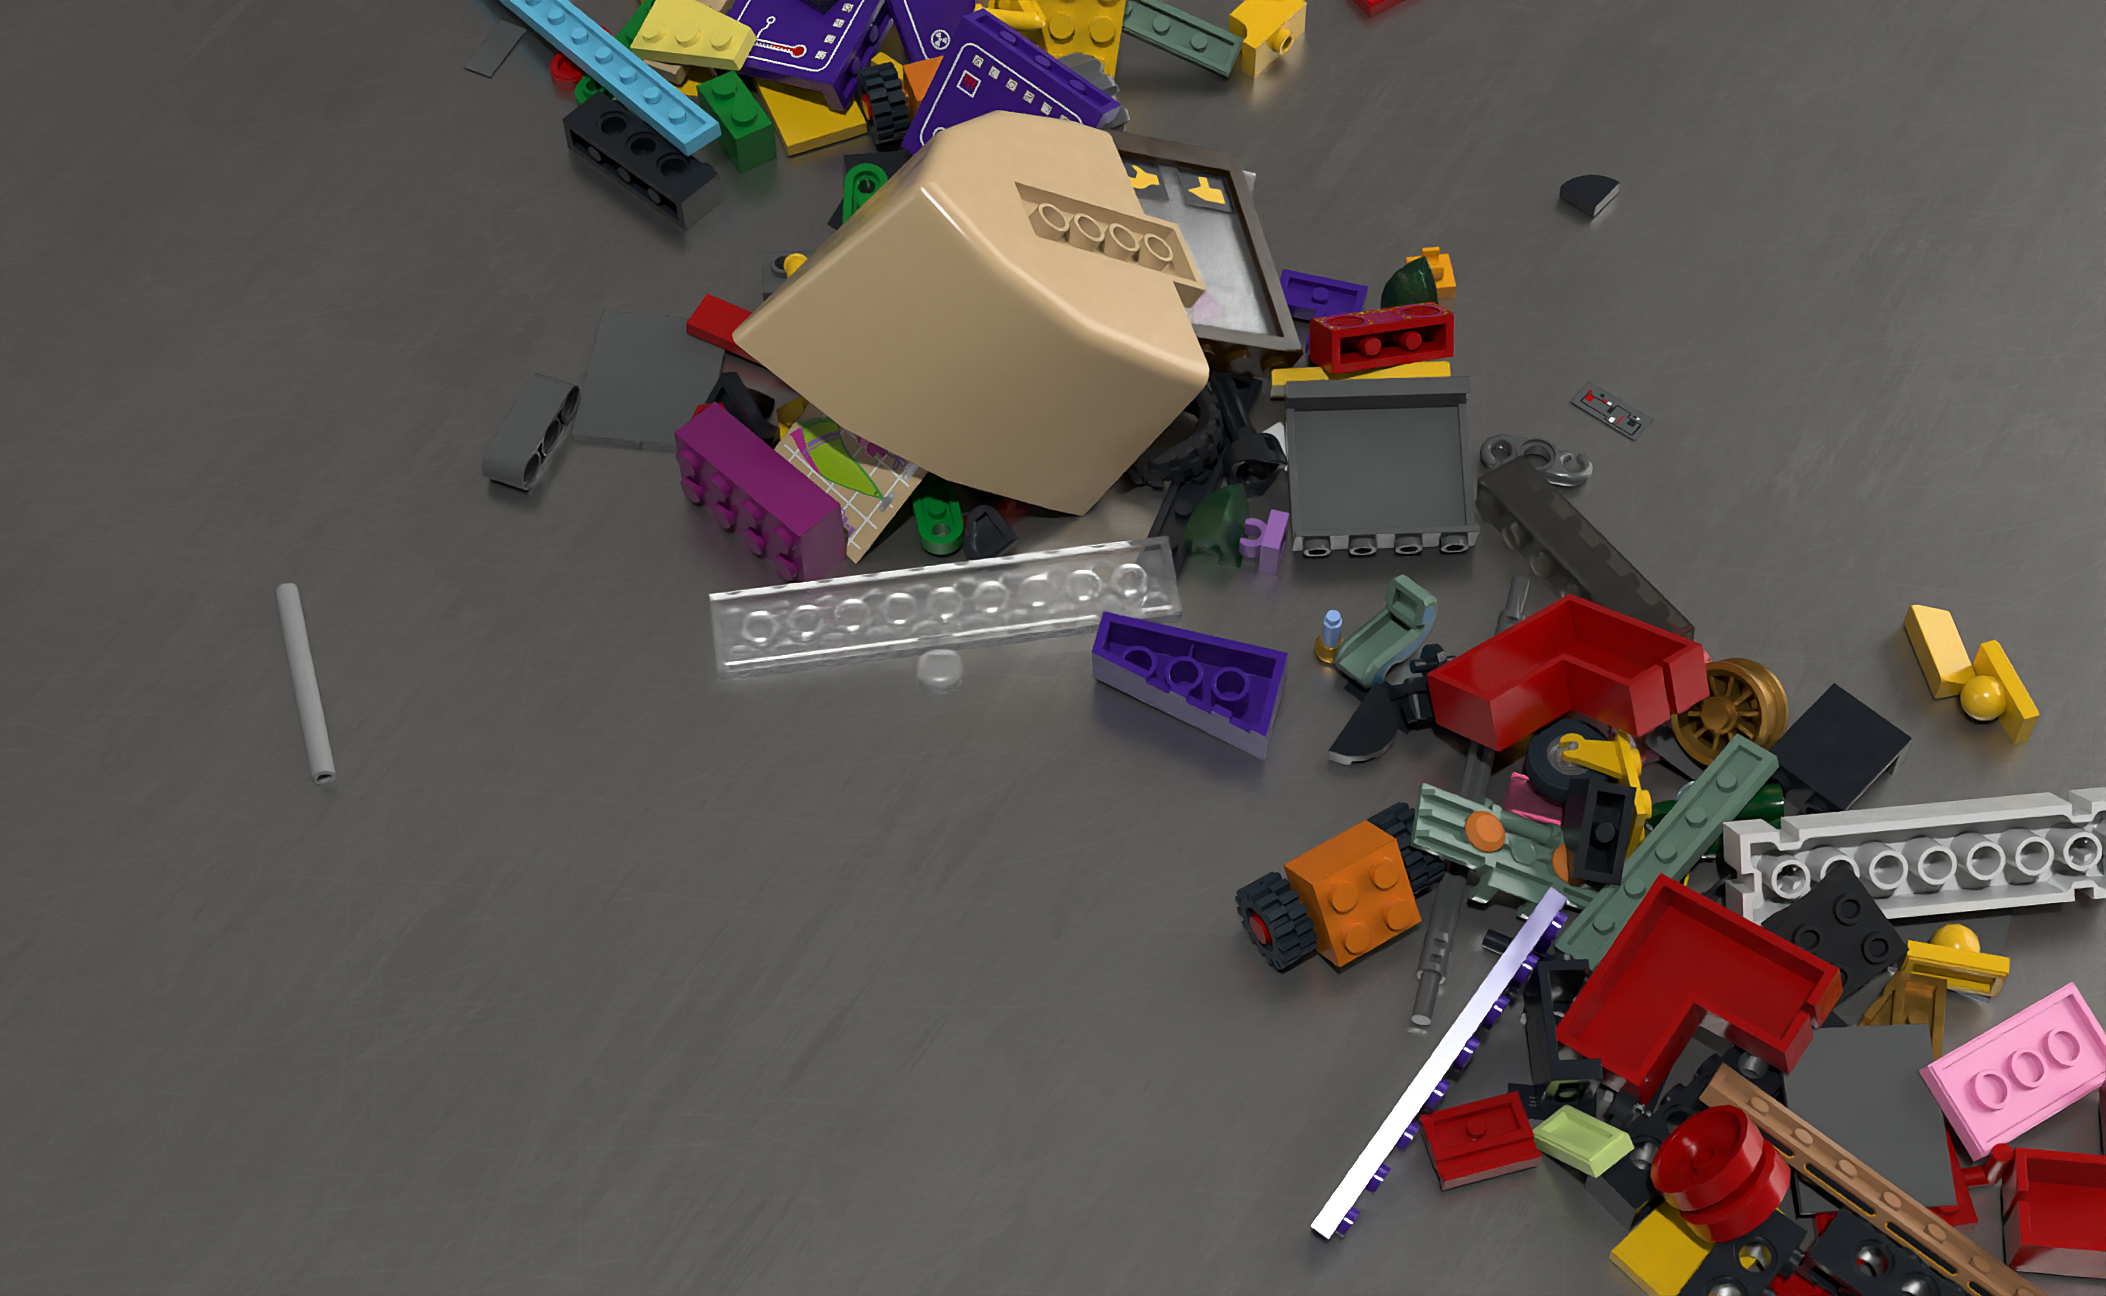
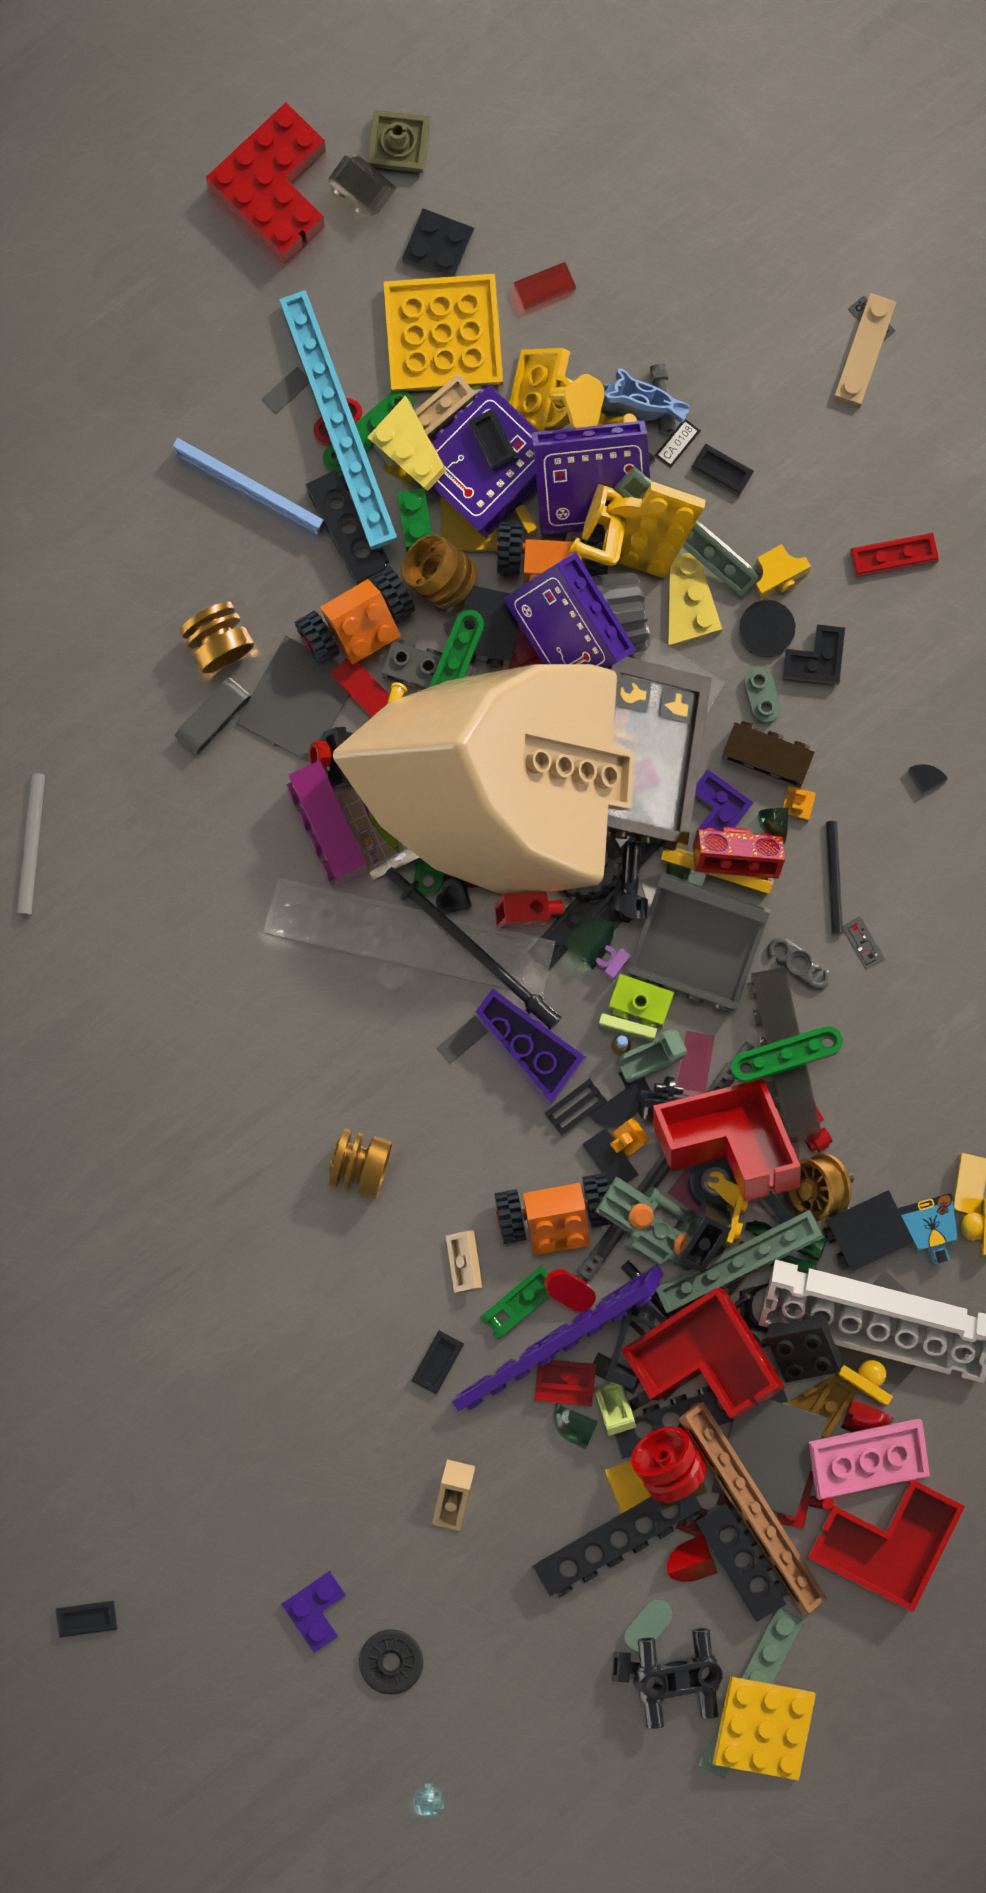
camera: 20 degrees right, 25 degrees up
none -> light blue tile [173,438,325,535]
none -> pearl gold wheel [180,602,254,674]
none -> orange brick [294,566,415,666]
none -> pearl gold wheel [329,1128,393,1199]
none -> black bar [384,867,562,1030]
none -> pearl gold wheel [401,534,477,609]
none -> black tile [411,1330,464,1395]
none -> dark grey sticker [437,1016,489,1064]
none -> tan plate [446,1231,482,1293]
none -> green plate [480,1265,550,1340]
none -> red torso [494,892,564,932]
none -> black tile [544,1078,607,1137]
none -> red tile [544,1269,596,1312]
none -> clear green brick [553,1404,598,1449]
none -> black tile [582,1128,639,1186]
none -> yellowish green tile [599,1013,657,1042]
none -> lime brick [608,974,674,1028]
none -> light orange tile [610,1117,650,1157]
none -> light yellow wing [668,553,722,647]
none -> clear pink tile [677,1031,715,1093]
none -> dark brown brick [721,721,815,788]
none -> green plate [731,1026,843,1083]
none -> black tile [739,600,796,657]
none -> sand green plate [744,667,780,724]
none -> black tile [757,1190,794,1224]
none -> black plate [782,624,845,685]
none -> black bar [826,821,843,935]
none -> red brick [841,1399,894,1433]
none -> dark azure torso [898,1193,957,1265]

